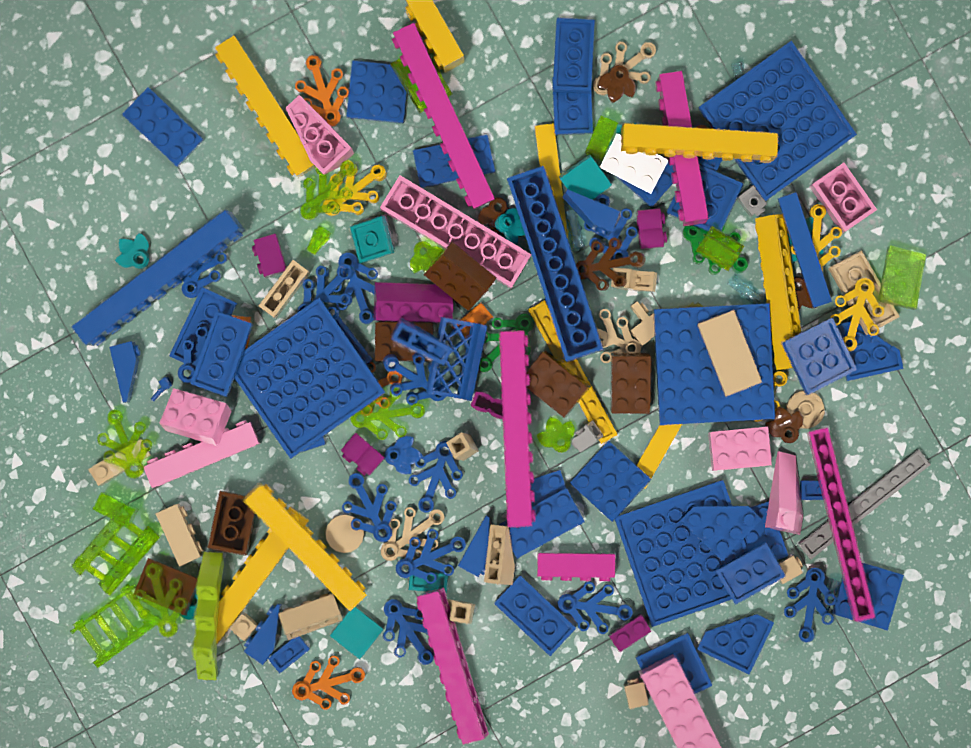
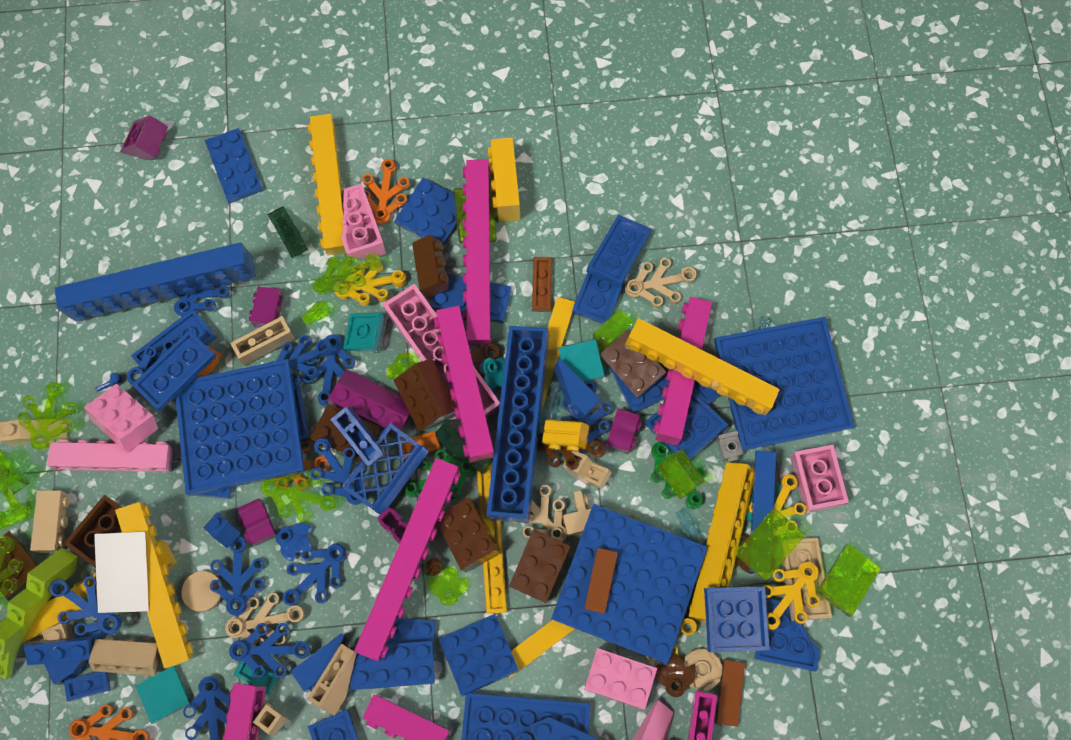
camera: 20 degrees right, 15 degrees down
blue slope [109,341,141,403] -> none
teal plate [115,233,150,269] -> none
tan brick [446,432,479,461] -> none
light grey brick [571,420,604,453] -> none
reddish brown plate [598,65,635,103] -> none
tan tile [697,310,762,396] -> none
none -> blue plate [24,637,92,666]
none -> blue plant [50,576,122,636]
none -> white sticker [95,532,149,613]
none -> magenta slope [120,115,168,160]
none -> blue slope [203,512,241,548]
none -> clear green slope [267,206,308,258]
none -> reddish brown brick [412,234,449,298]
none -> reddish brown plate [424,558,444,576]
none -> dark pink brick [433,306,494,462]
none -> clear green slope [435,419,493,474]
none -> dark orange tile [532,257,552,312]
none -> yellow brick [542,420,589,452]
none -> dark orange tile [584,548,618,614]
none -> dark orange tile [716,660,745,727]
none -> clear neon green plate [734,508,805,581]

